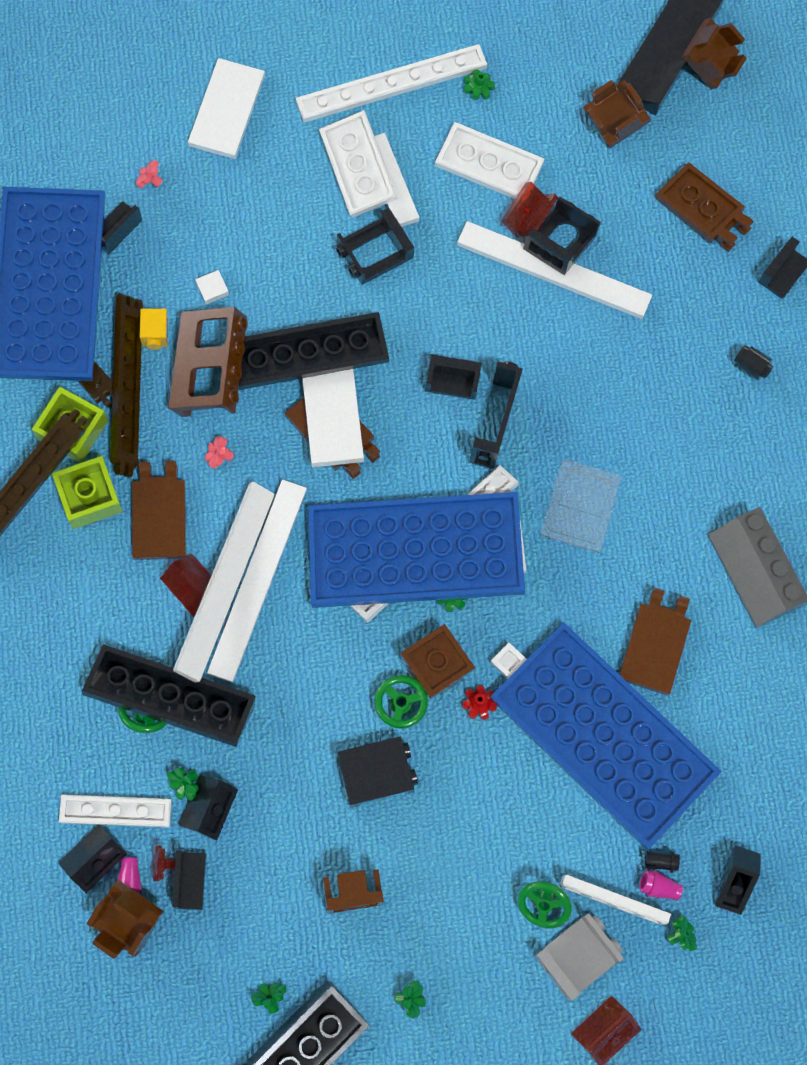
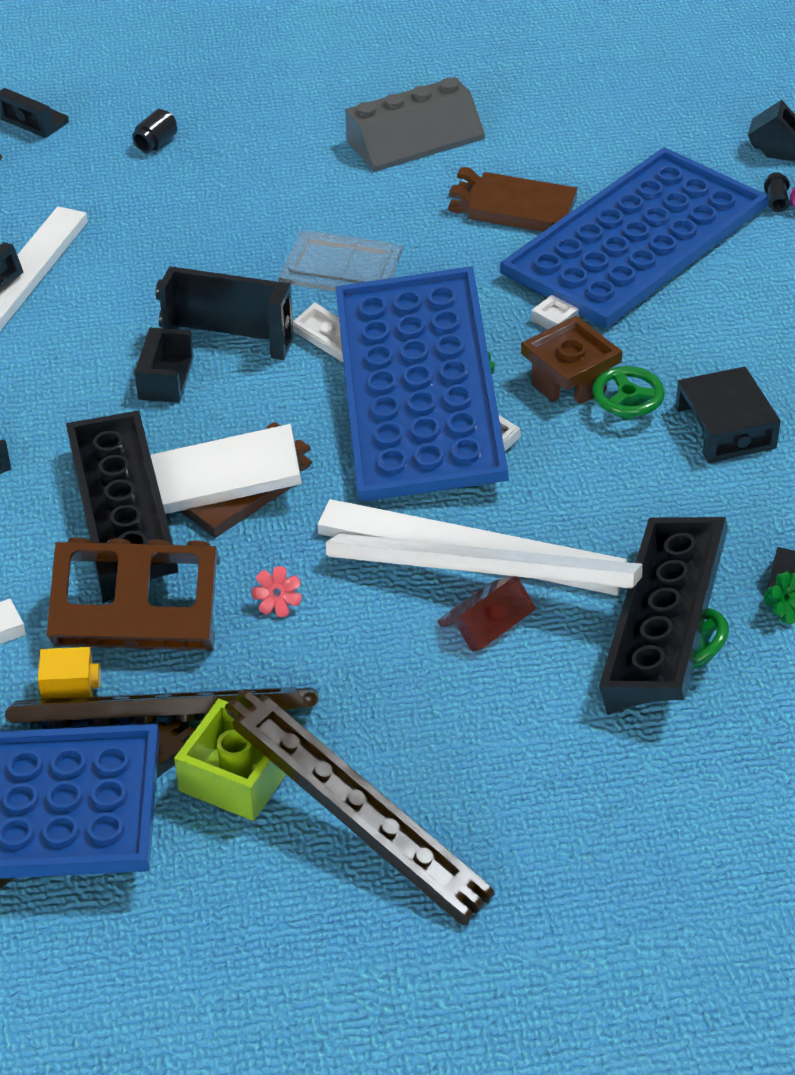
camera: 85 degrees left, 30 degrees down
lime brick [52,456,123,529] -> none
reddish brown tile [132,461,187,560] -> none
red plant [462,686,497,720] -> none

